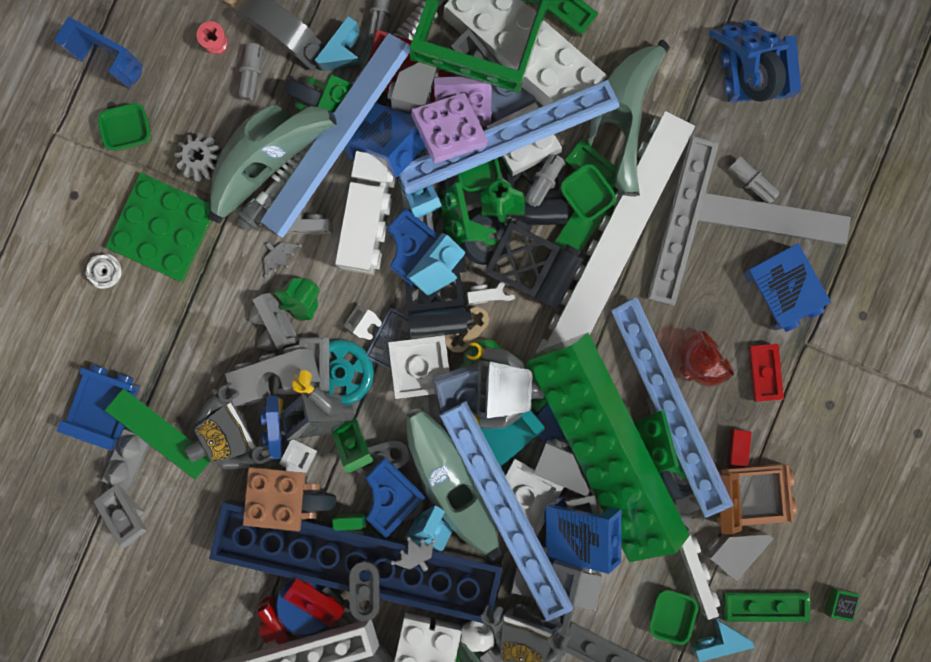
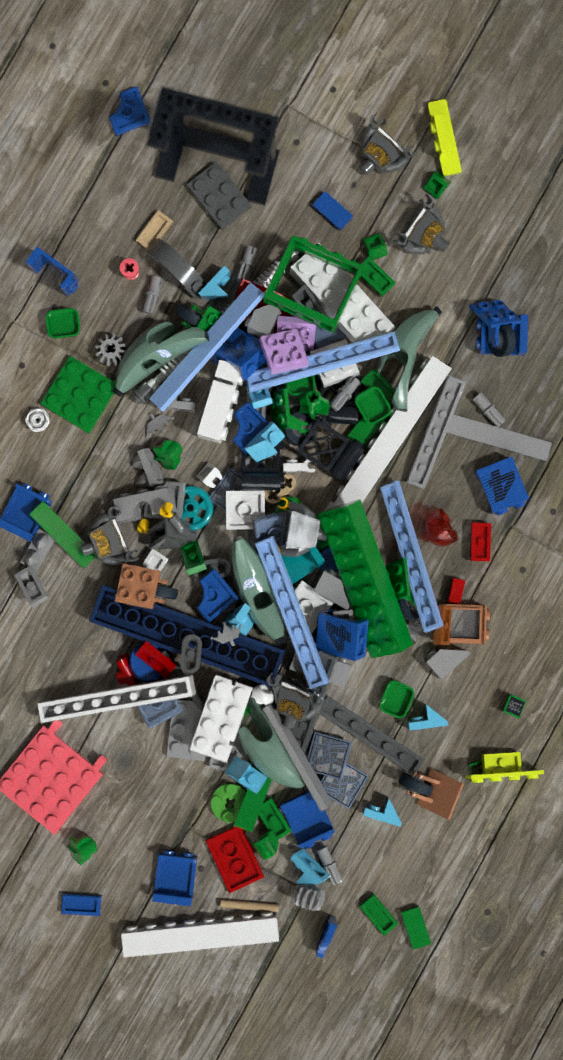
camera: 10 degrees right, 0 degrees up
blue plate [261,396,282,459] -> none
green tile [333,511,367,531] -> none
white plate [680,534,720,620] -> none
green tile [723,592,810,622] -> none

